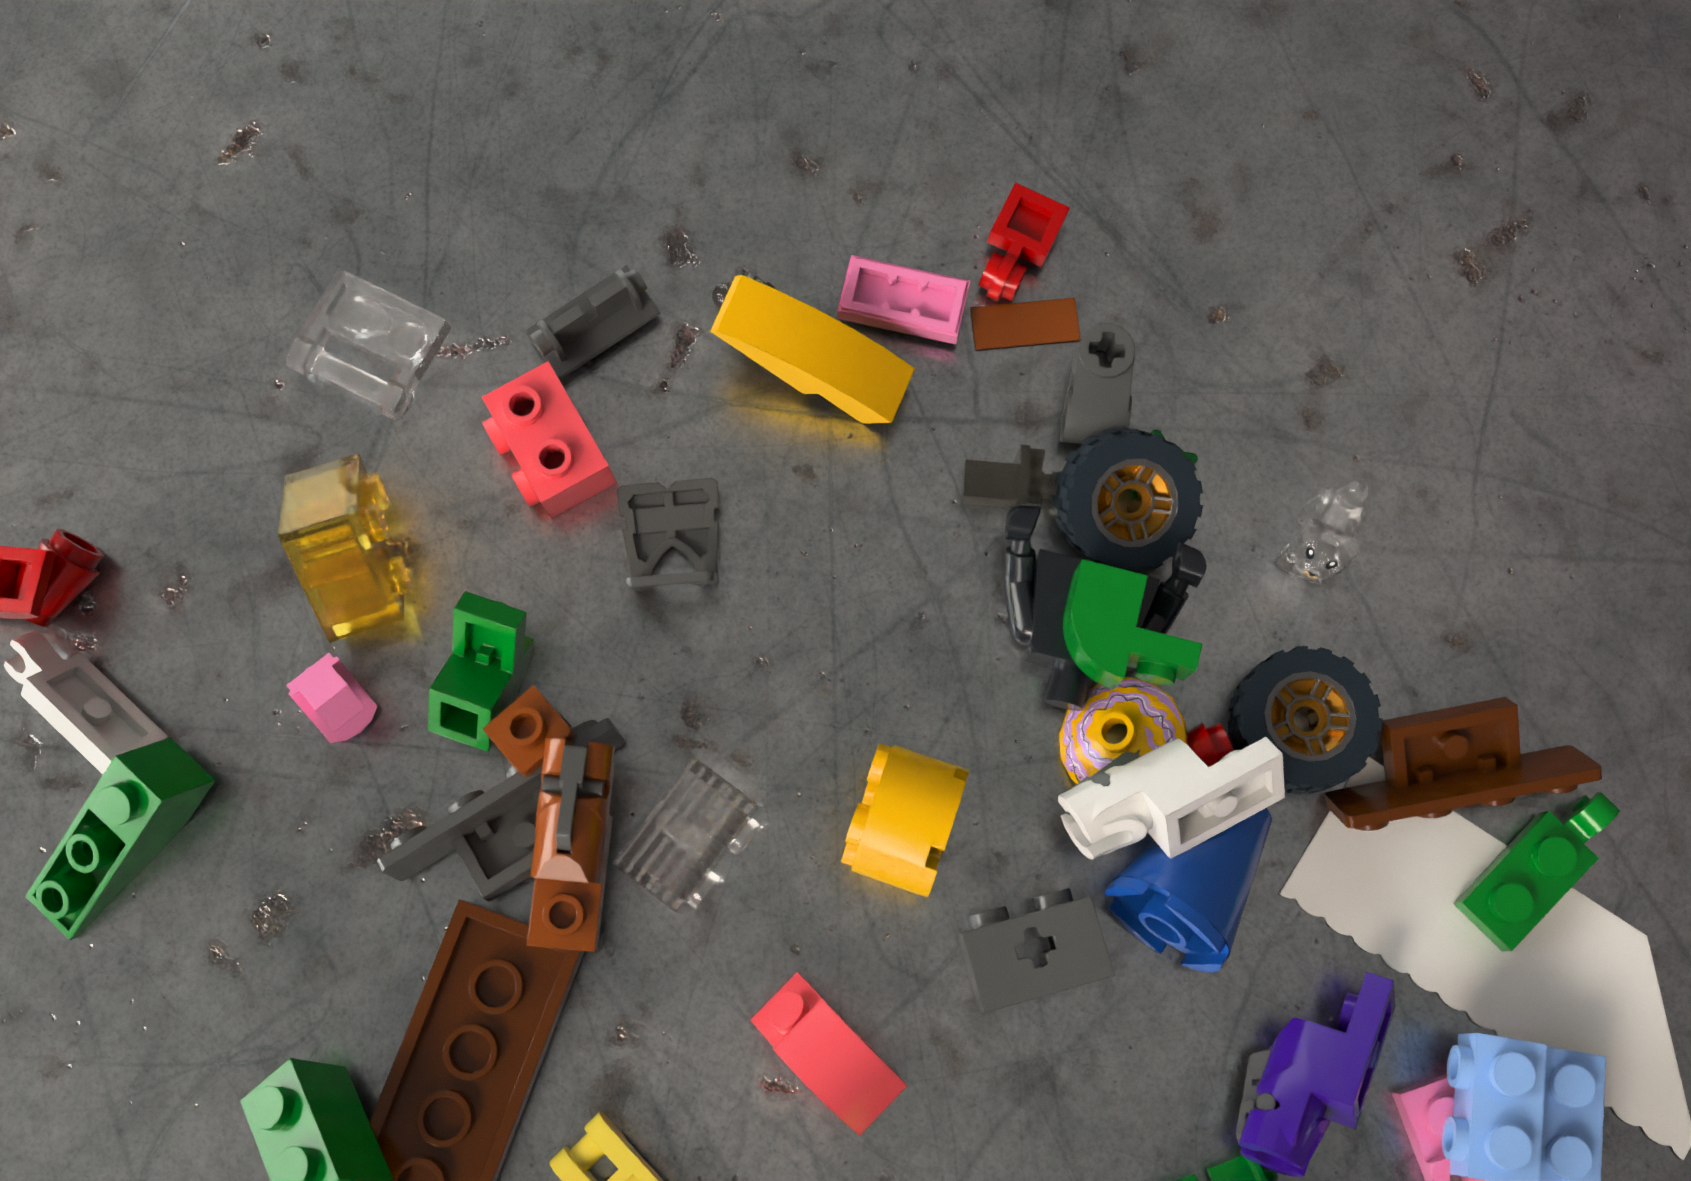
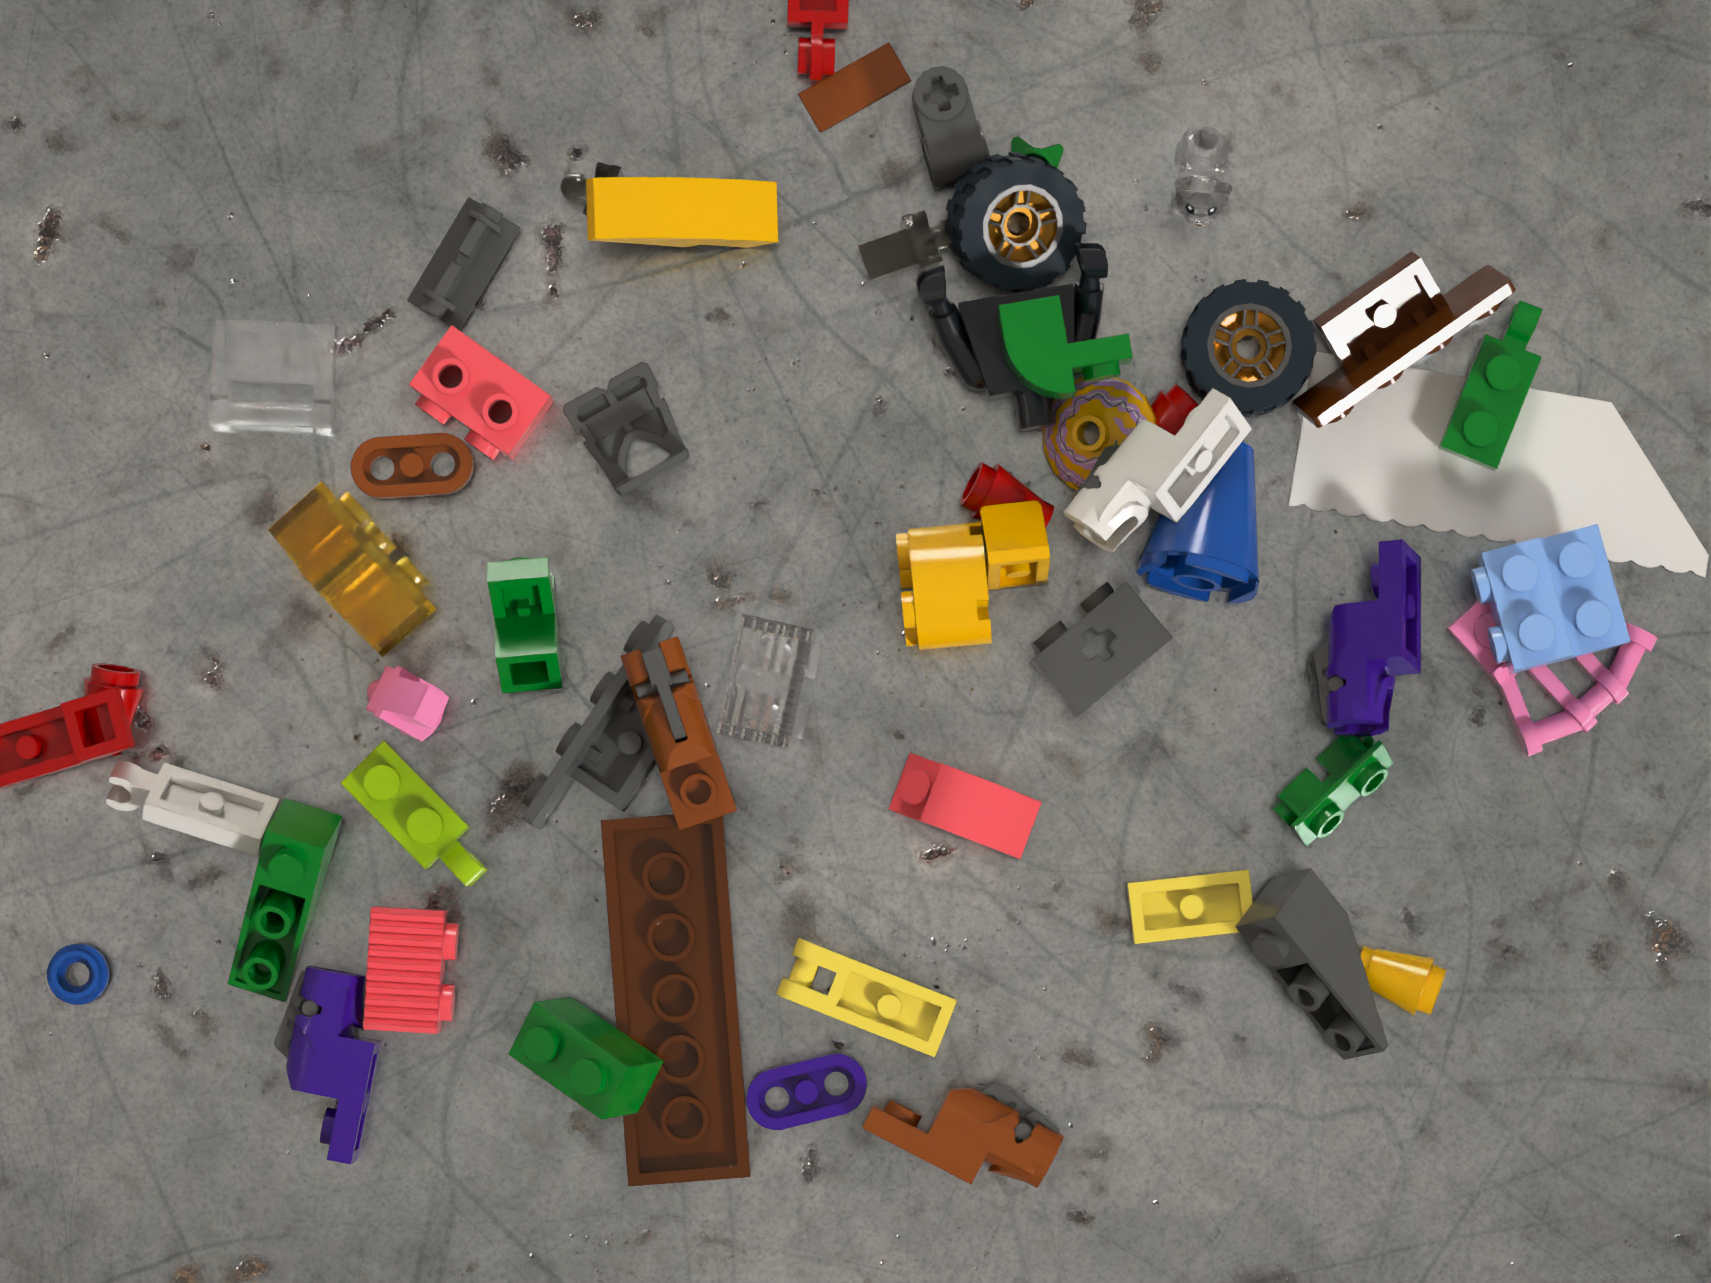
camera: 25 degrees left, 10 degrees up
dark orange bracket [482,685,574,777] -> none
bright pink plate [837,255,970,345] -> none
none -> dark purple plate [274,966,381,1164]
none -> lime plate [341,740,488,887]
none -> dark orange plate [351,433,474,499]
none -> coral brick [363,906,459,1034]
none -> red cone [960,462,1054,528]
none -> yellow slope [980,501,1050,591]

